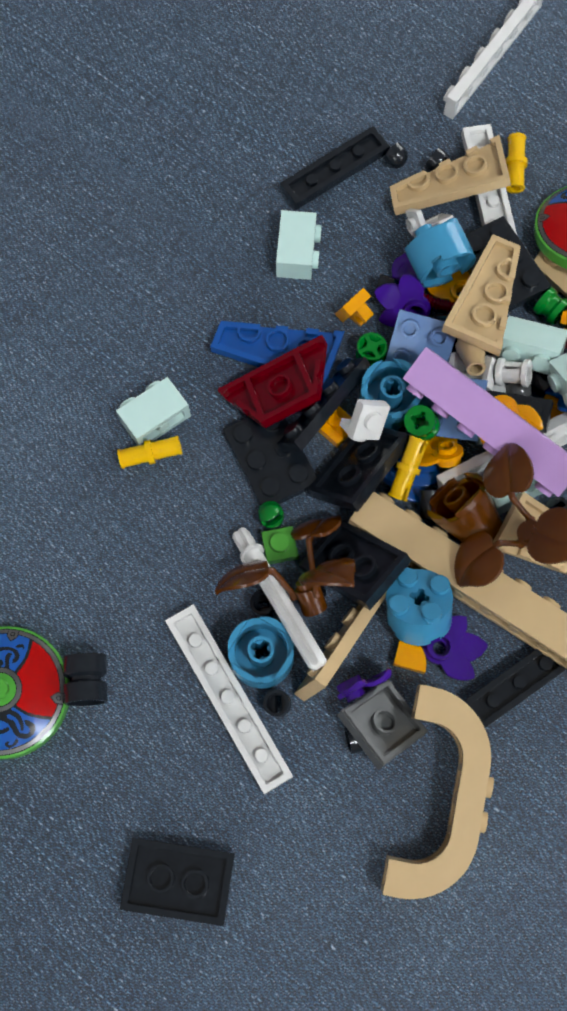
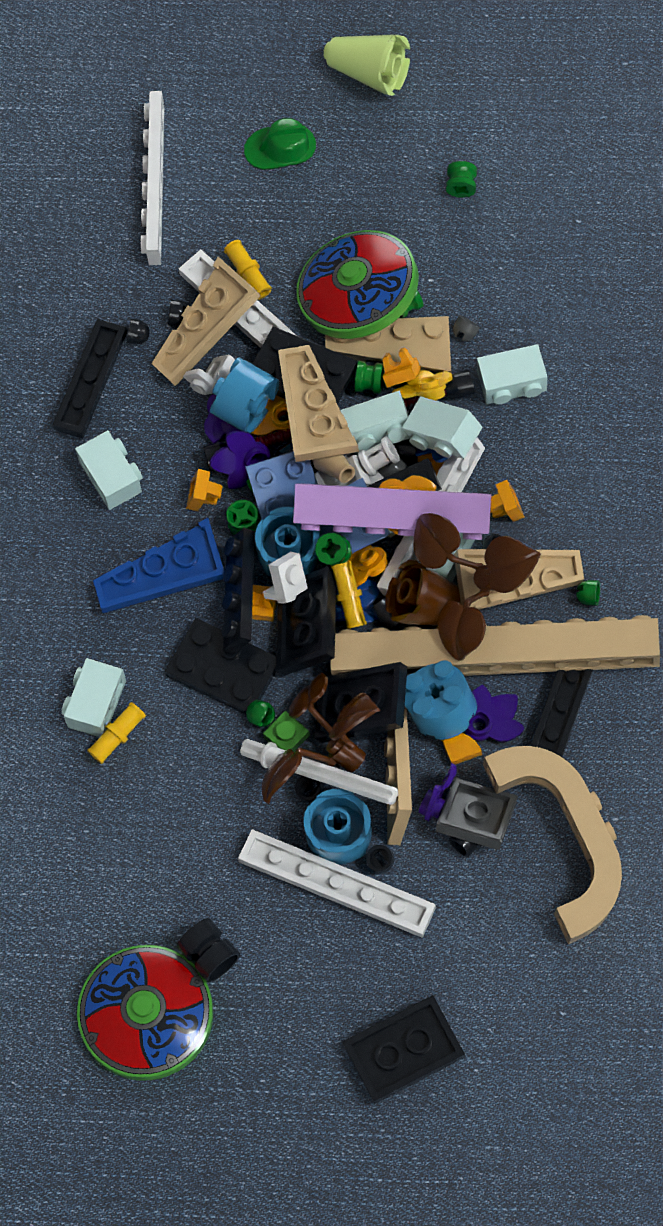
camera: 30 degrees left, 5 degrees down
dark red wing [218,335,328,428] -> none

